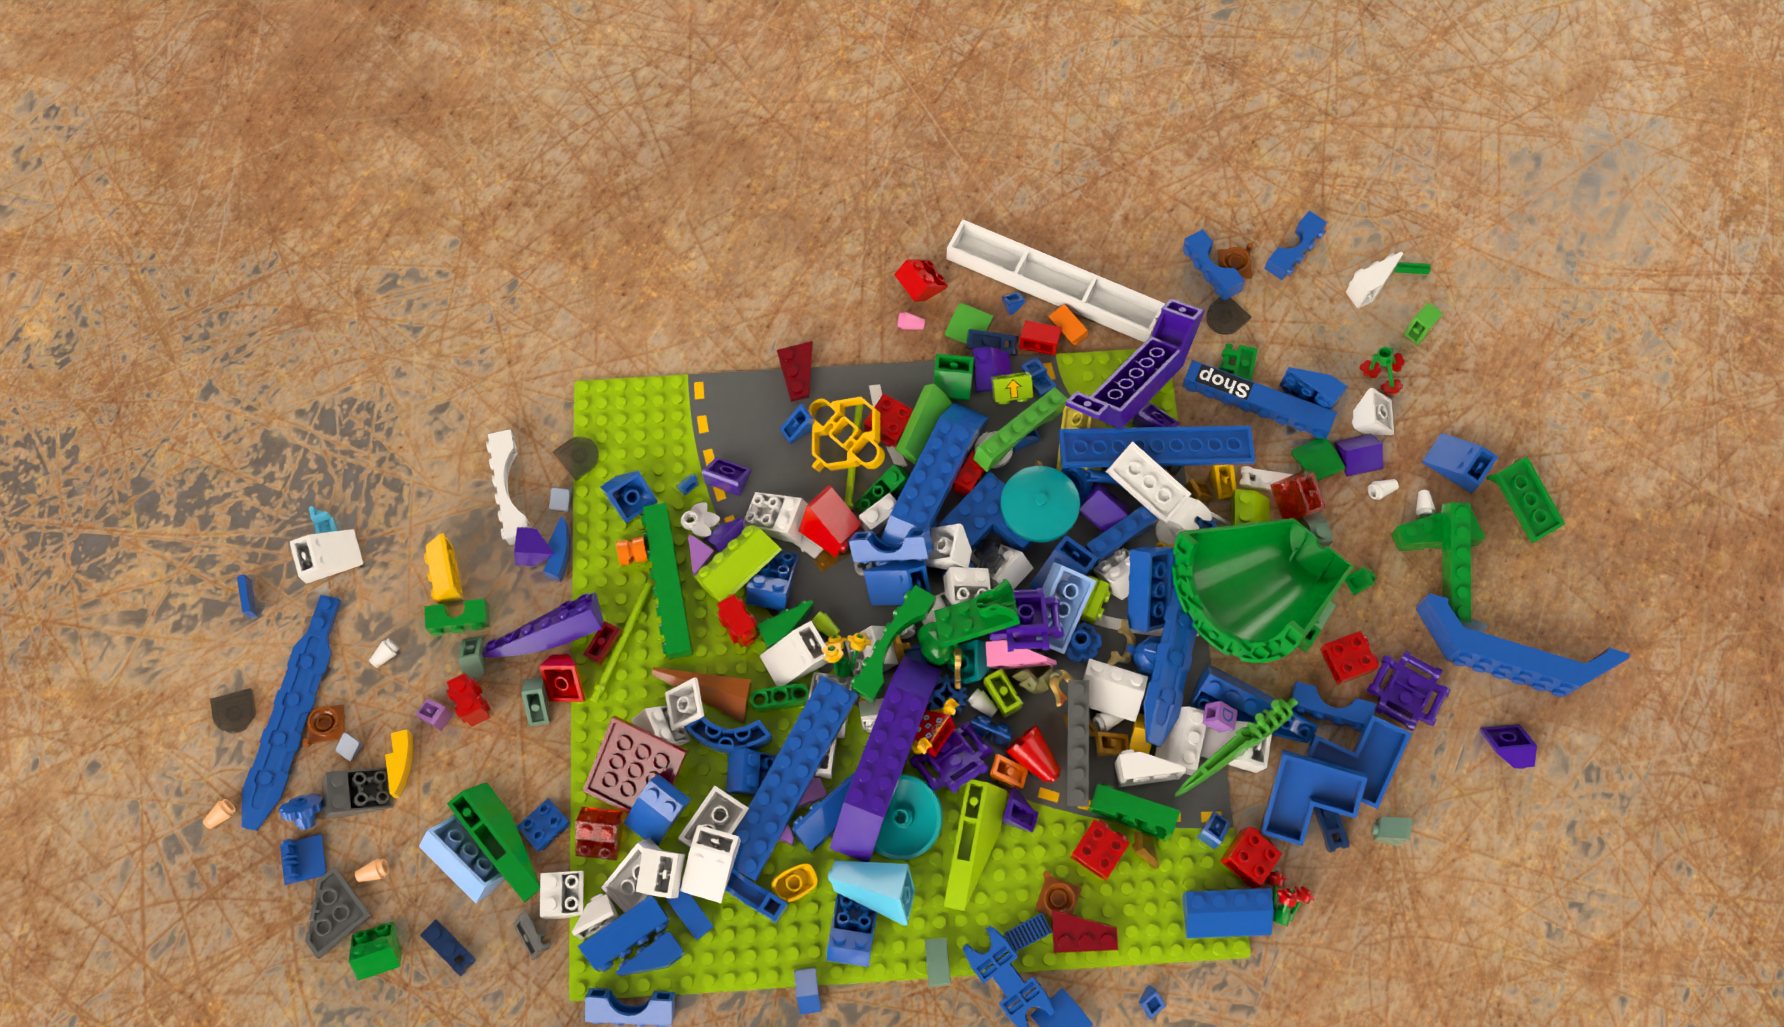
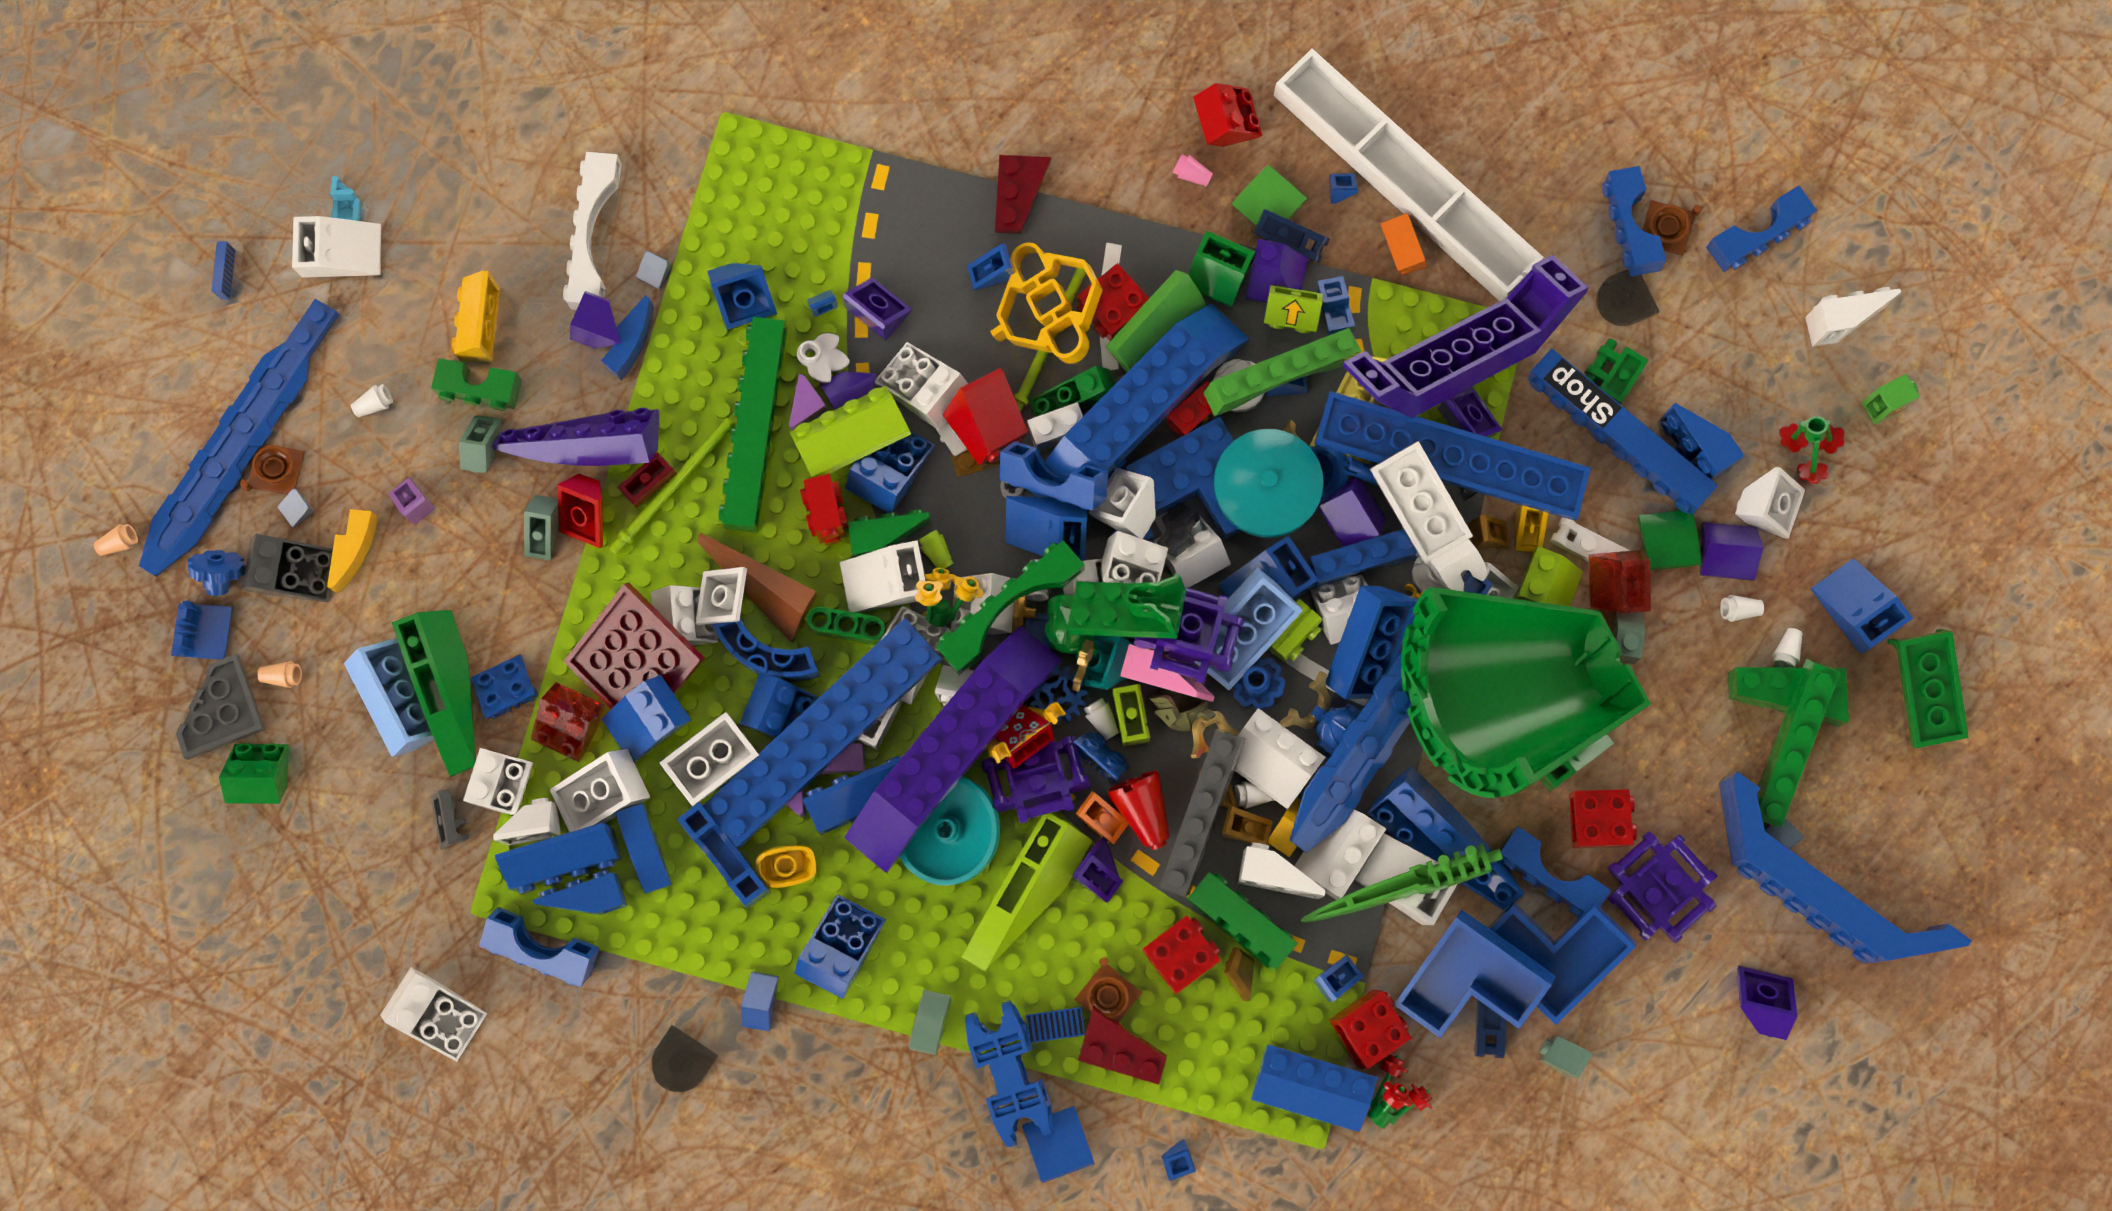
camera: 20 degrees right, 10 degrees up
clear smoke tile [210,688,256,734] -> none
dark blue plate [420,919,477,976] -> none
red brick [446,673,491,727] -> none
clear smoke tile [553,436,599,481] -> none
orange wheel [616,536,648,566] -> none
white slope [636,848,685,898] -> none
white slope [680,825,741,903] -> none
medium azure slope [828,861,915,926] -> none
red brick [1019,320,1062,356] -> none
medium lavender brick [1202,701,1238,733] -> none
green bracket [1345,566,1377,596] -> none
green axle [1394,262,1431,274] -> none

